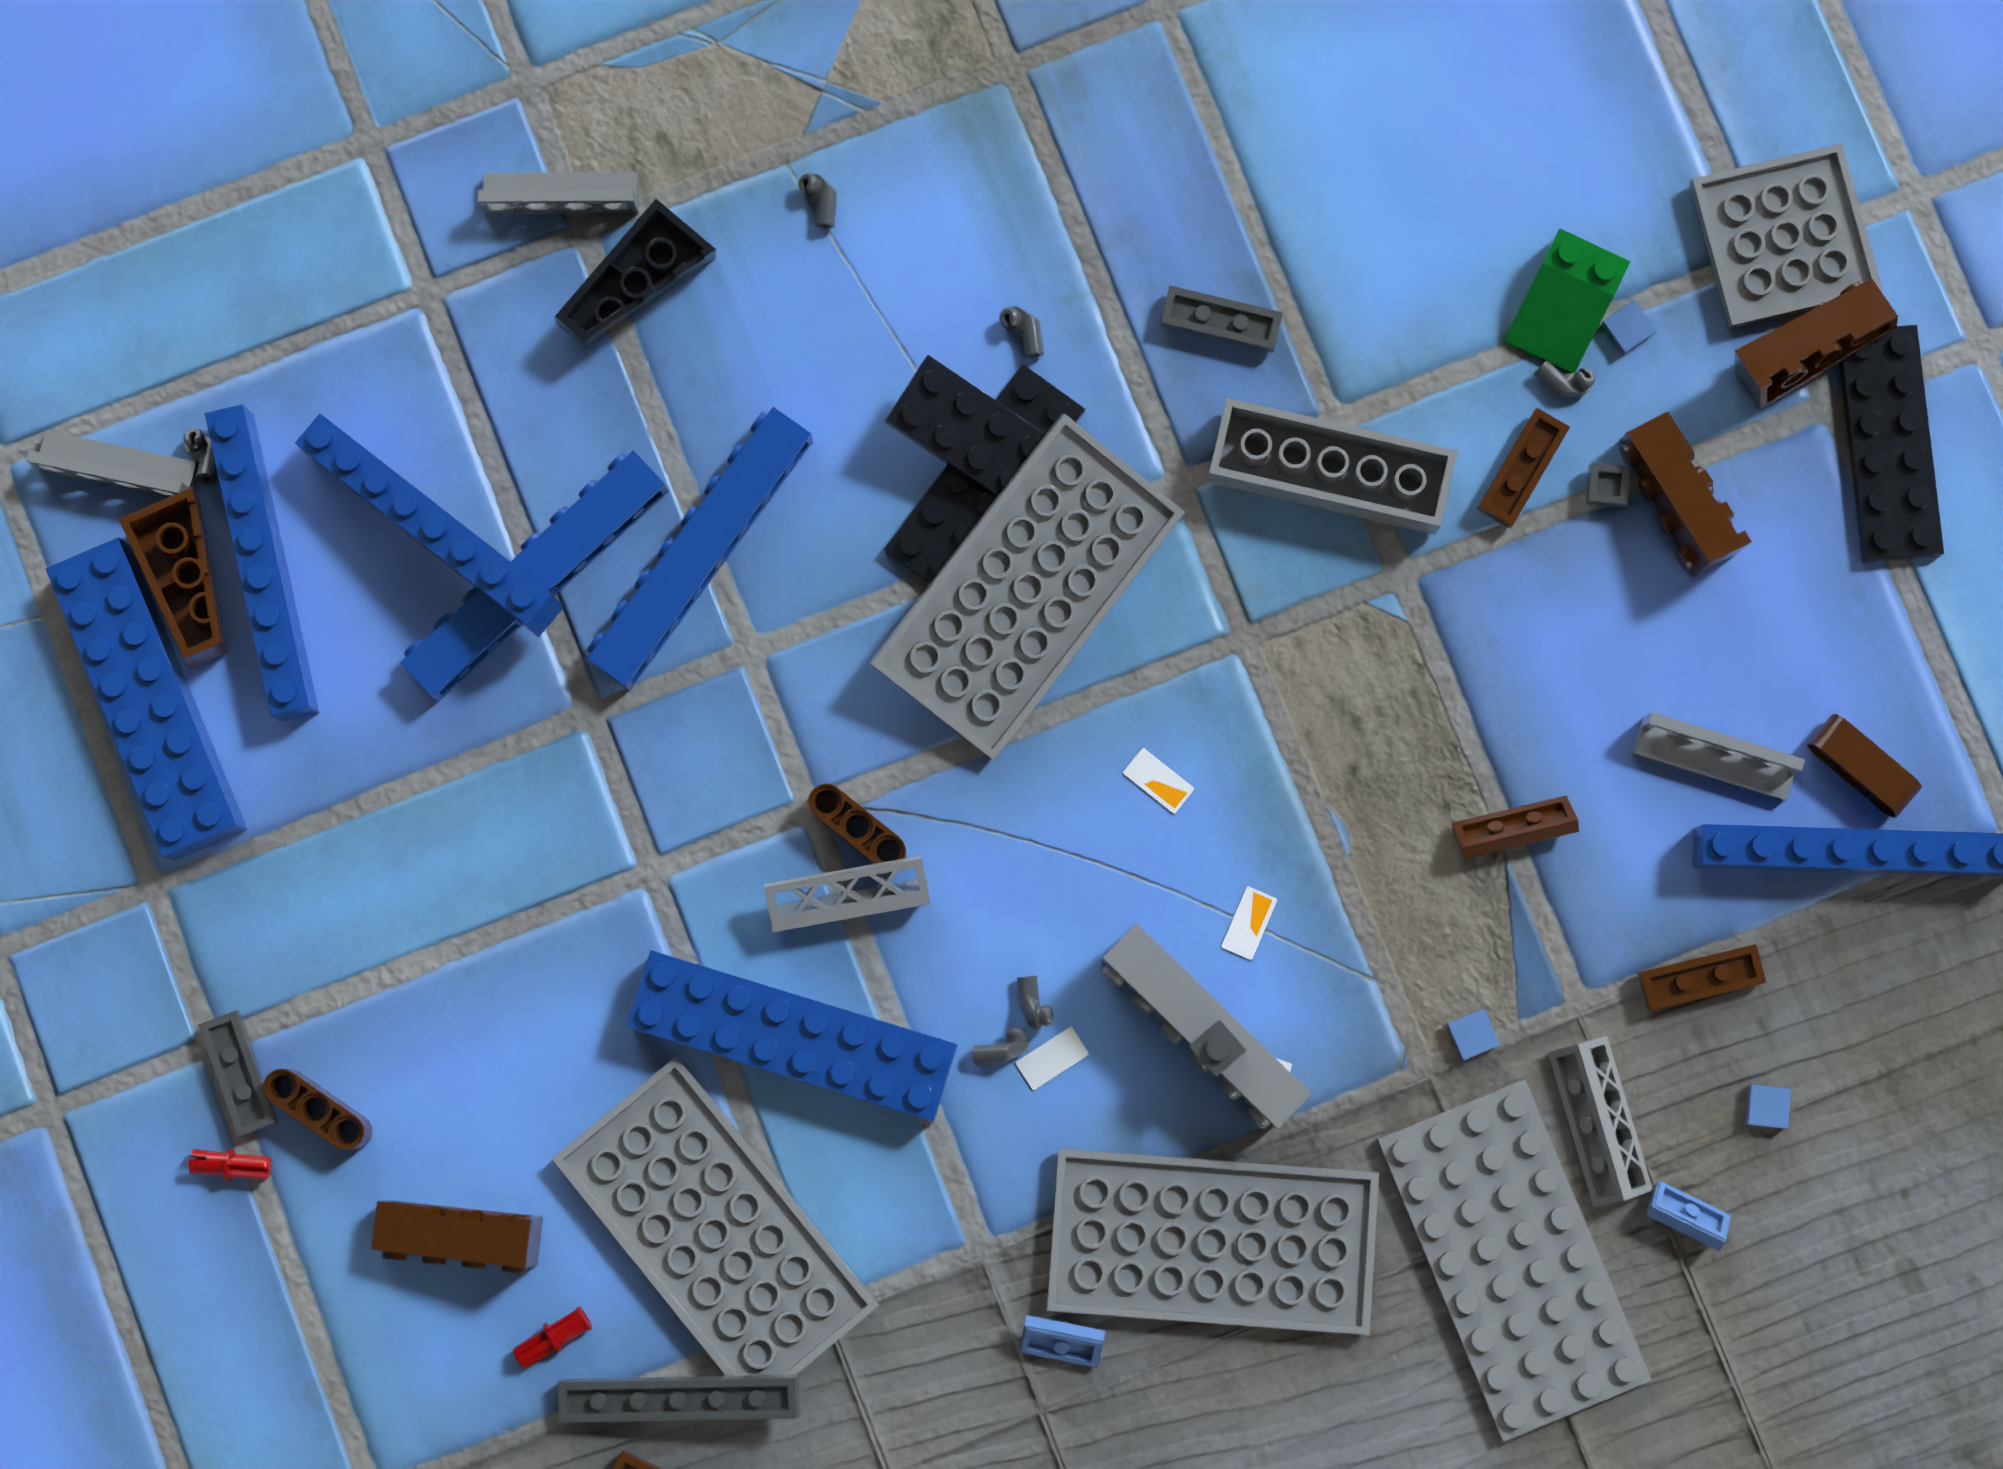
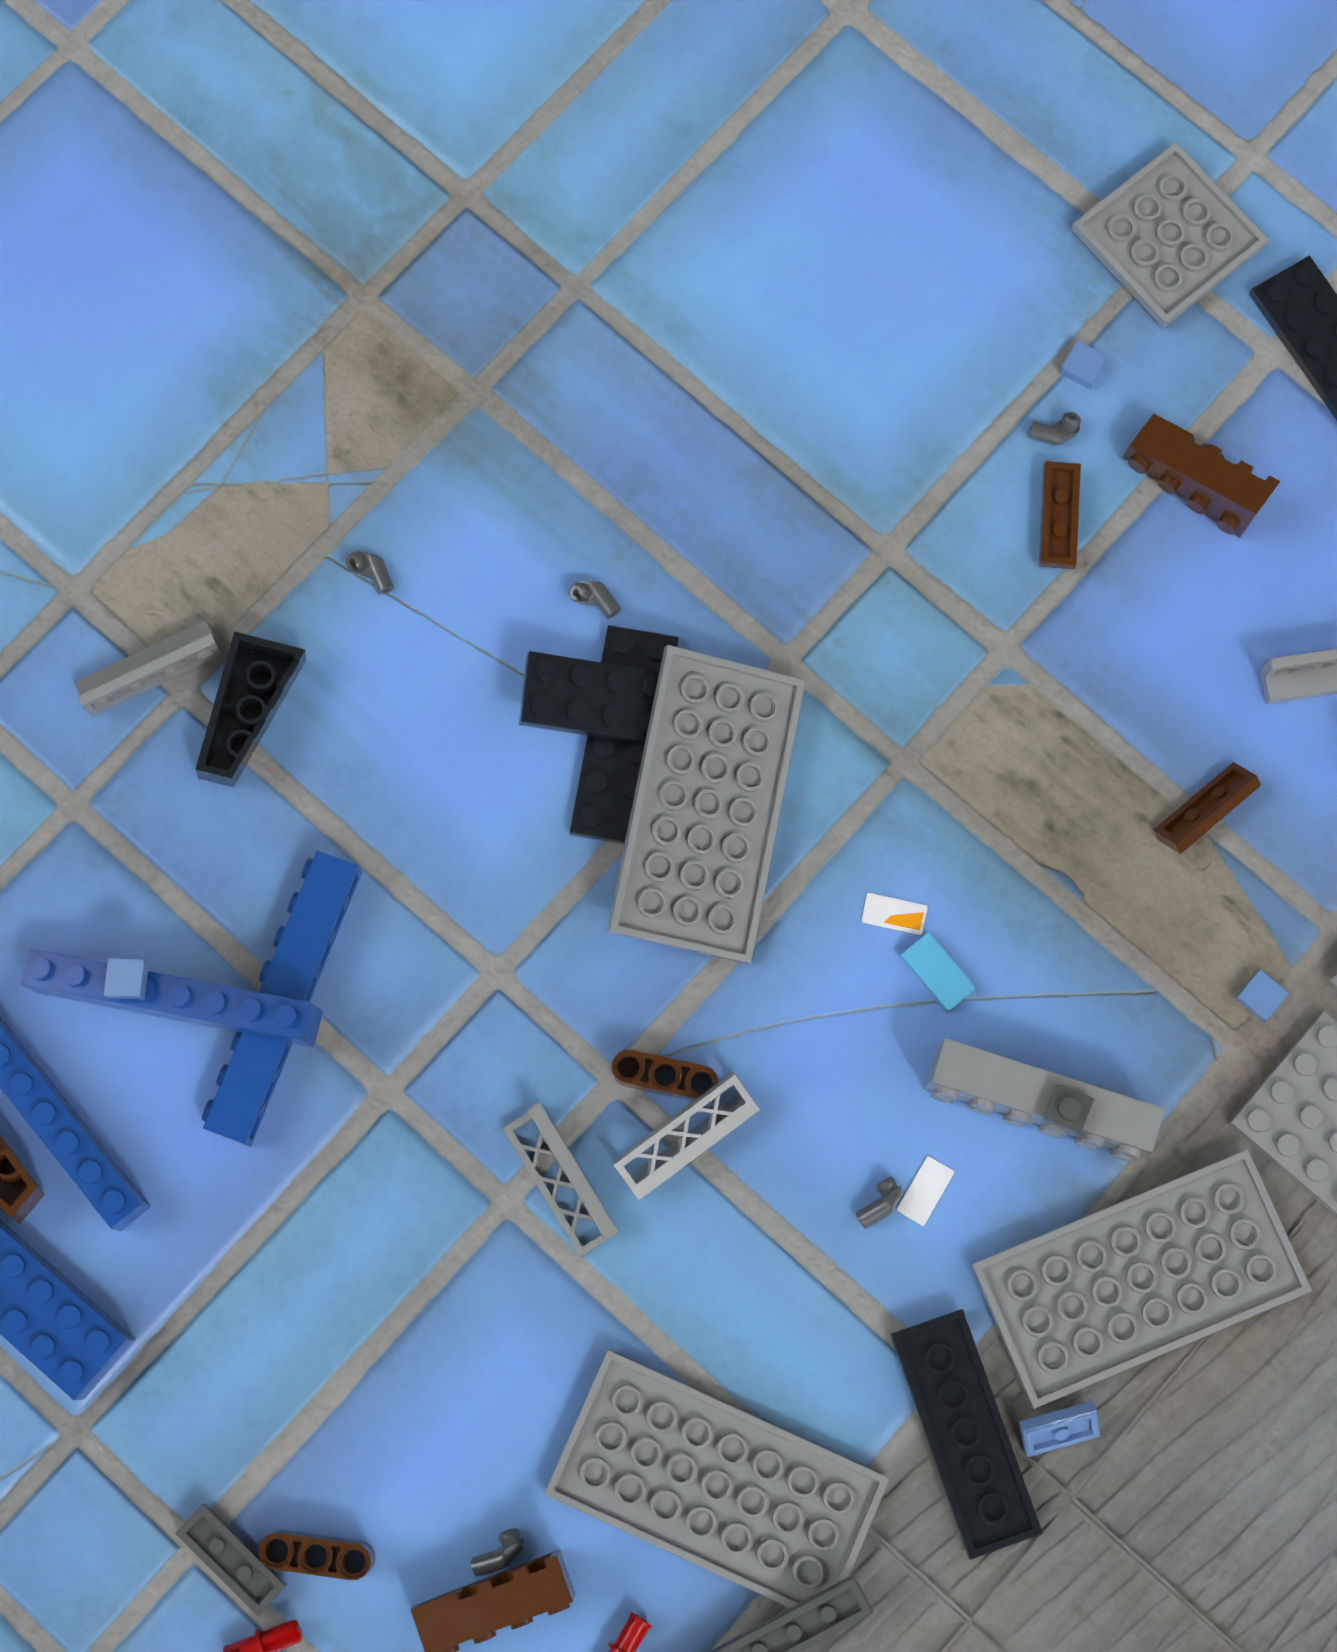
camera: 30 degrees left, 5 degrees down
blue brick [587,407,814,691] -> none
blue brick [626,950,958,1122] -> none
dark grey arm [1017,976,1054,1029] -> none
dark grey plate [1160,286,1283,353] -> none
light grey brick [1207,398,1458,535] -> none
white sticker [1221,886,1277,960] -> none
green slope [1503,228,1631,373] -> none
dark grey plate [1586,463,1630,508] -> none
reddish brown wedge [1735,279,1898,410] -> none
none -> medium blue tile [104,958,149,999]
none -> dark grey arm [471,1528,524,1577]
none -> light grey fence [503,1102,619,1258]
none -> black plate [890,1309,1043,1560]
none -> medium azure tile [899,932,976,1013]

